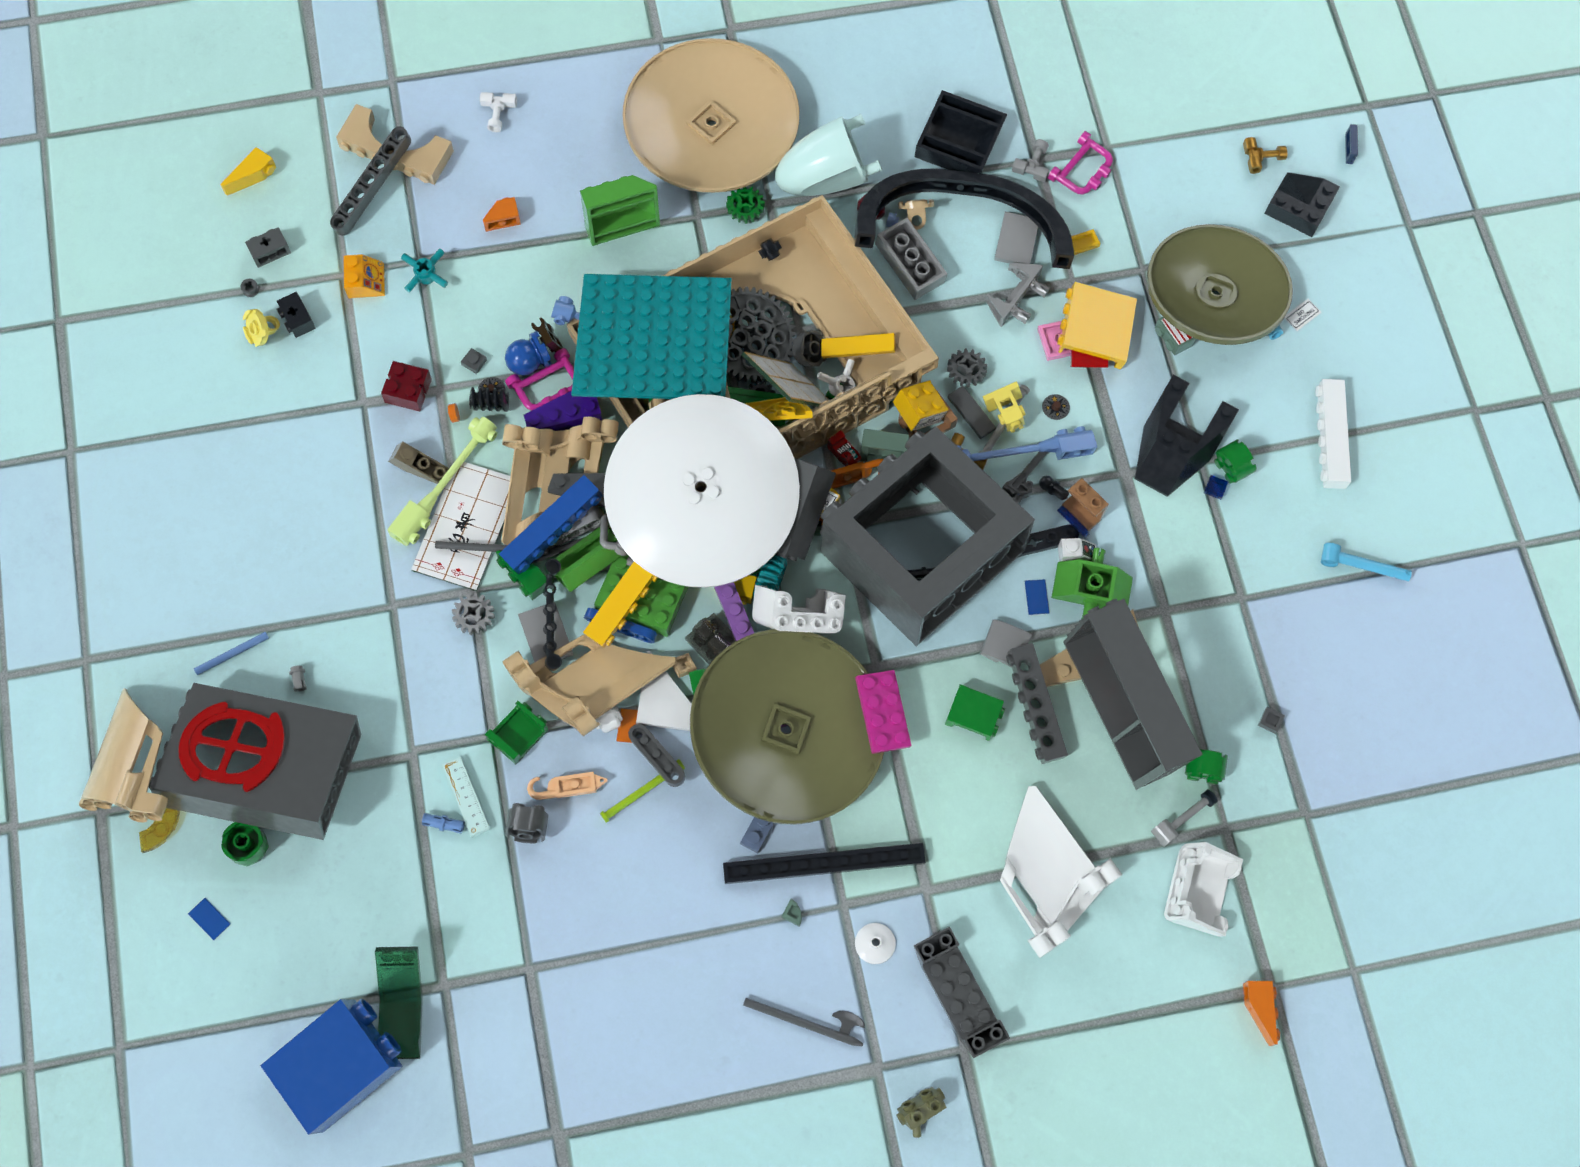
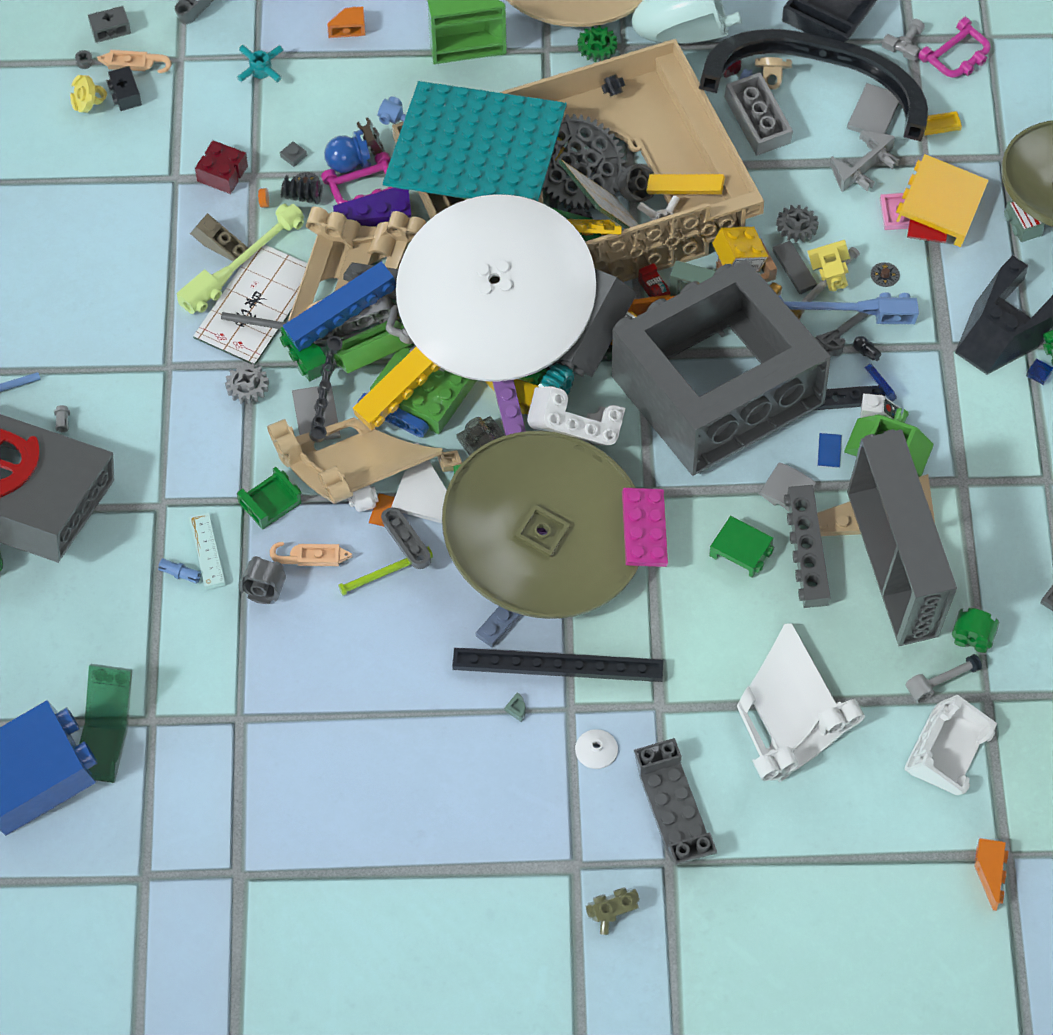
camera: 15 degrees right, 10 degrees down
light orange slope [344,254,385,298] -> none
dark grey piece [743,998,865,1047] -> none
medium nougat panel [1061,478,1109,533] -> none
none -> light nougat plate [97,50,172,73]

